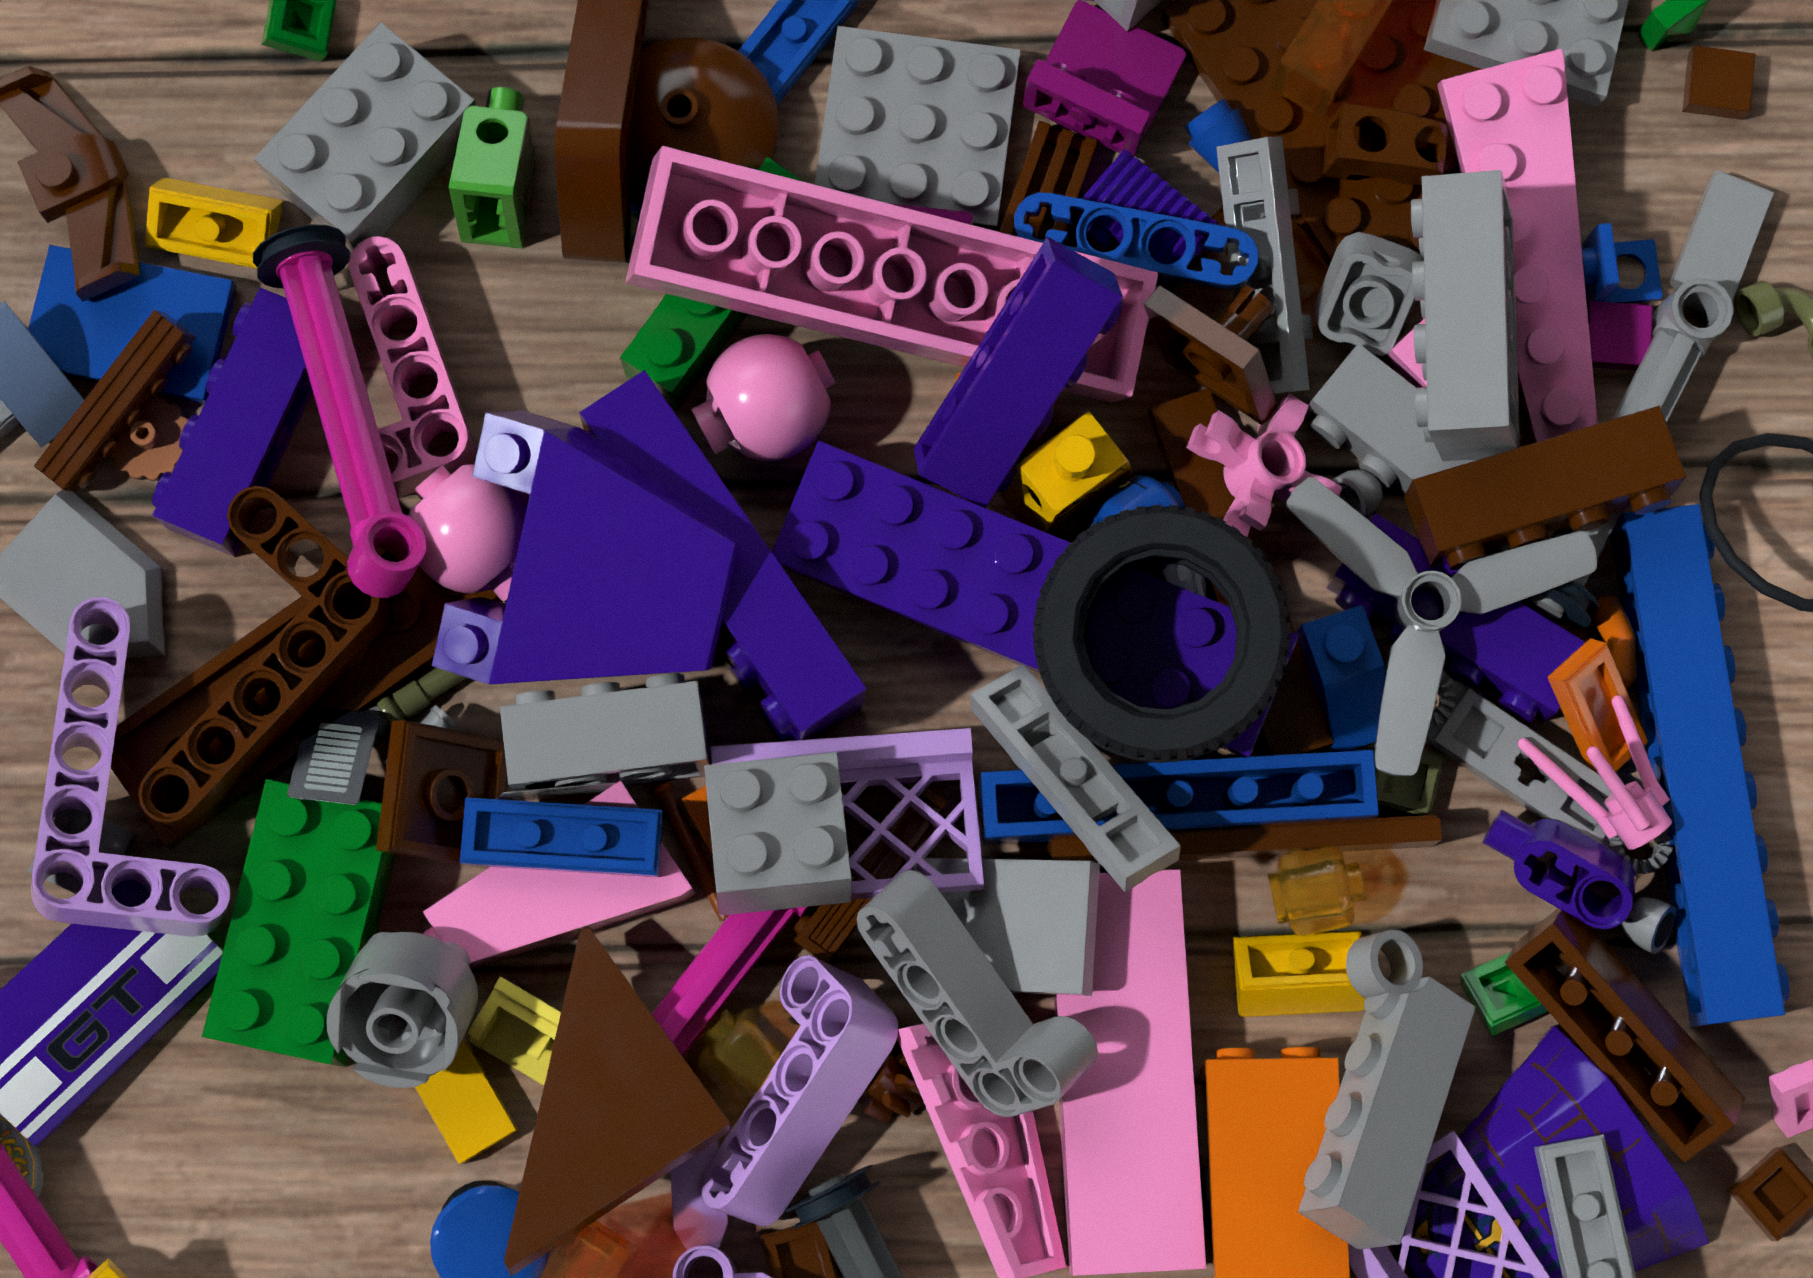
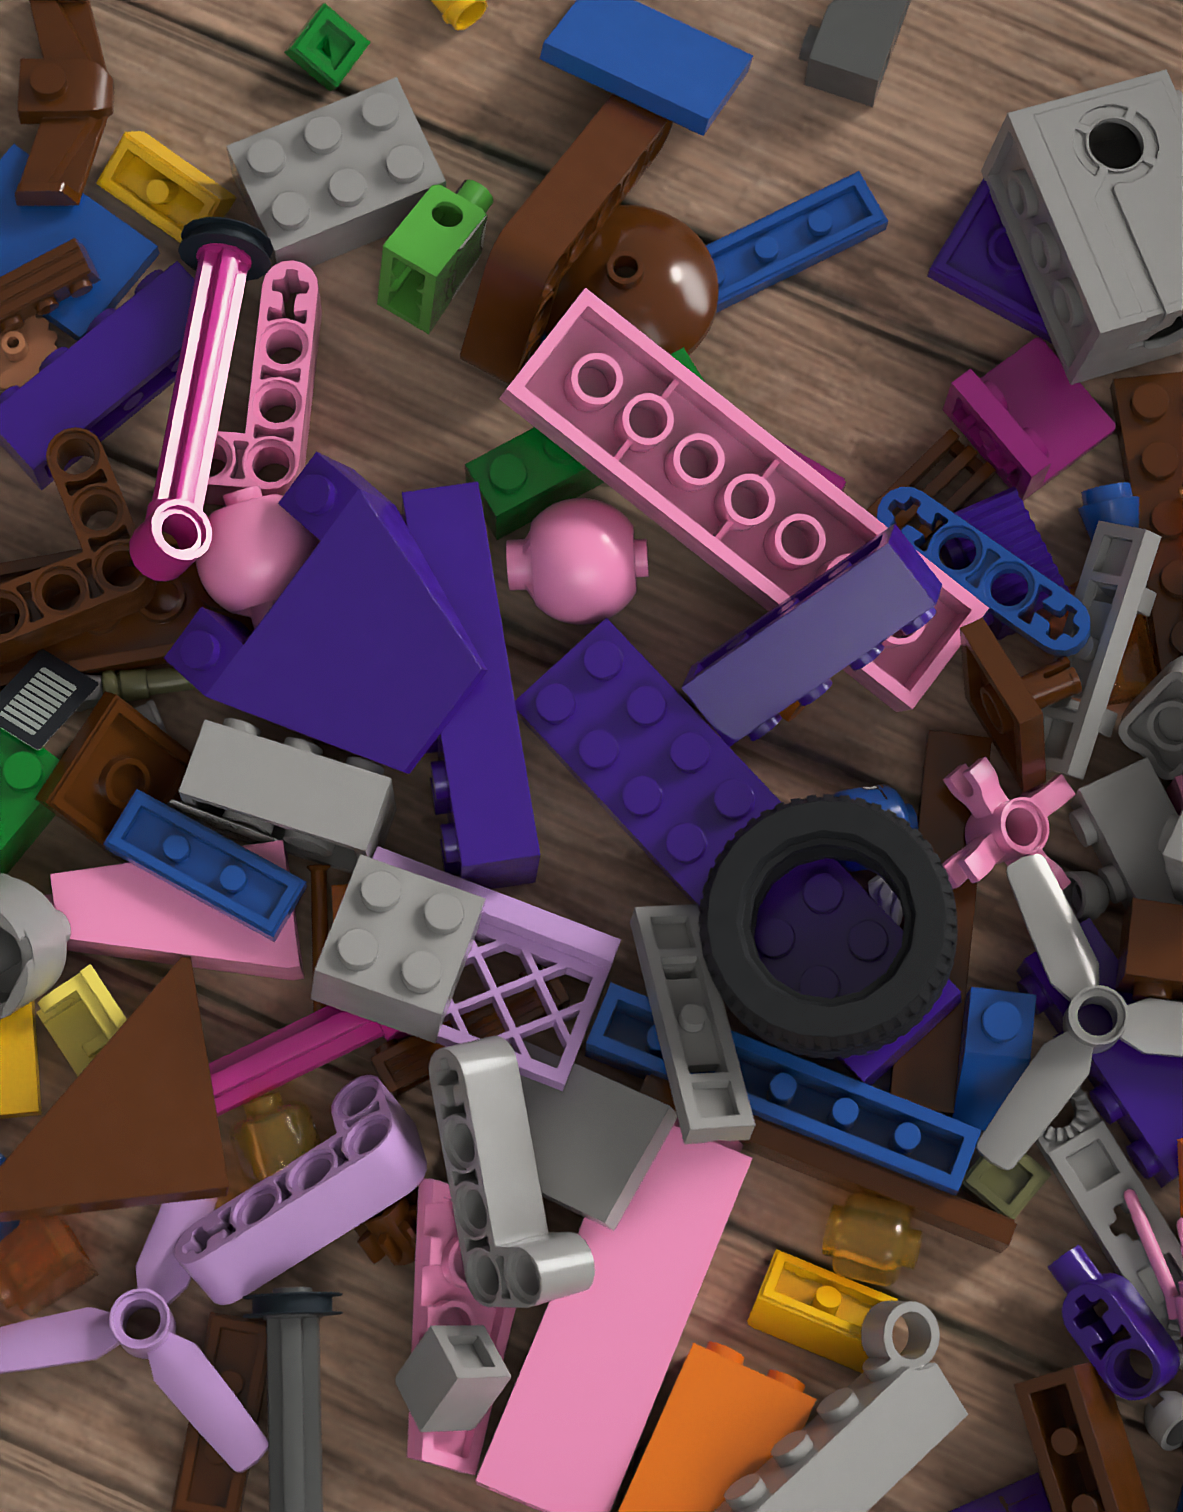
camera: 25 degrees right, 5 degrees down
light grey plate [815,26,1020,231] -> none
yellow torso [1001,412,1133,535] -> none
green tile [1460,952,1548,1037] -> none
none -> light grey panel [395,1325,511,1432]

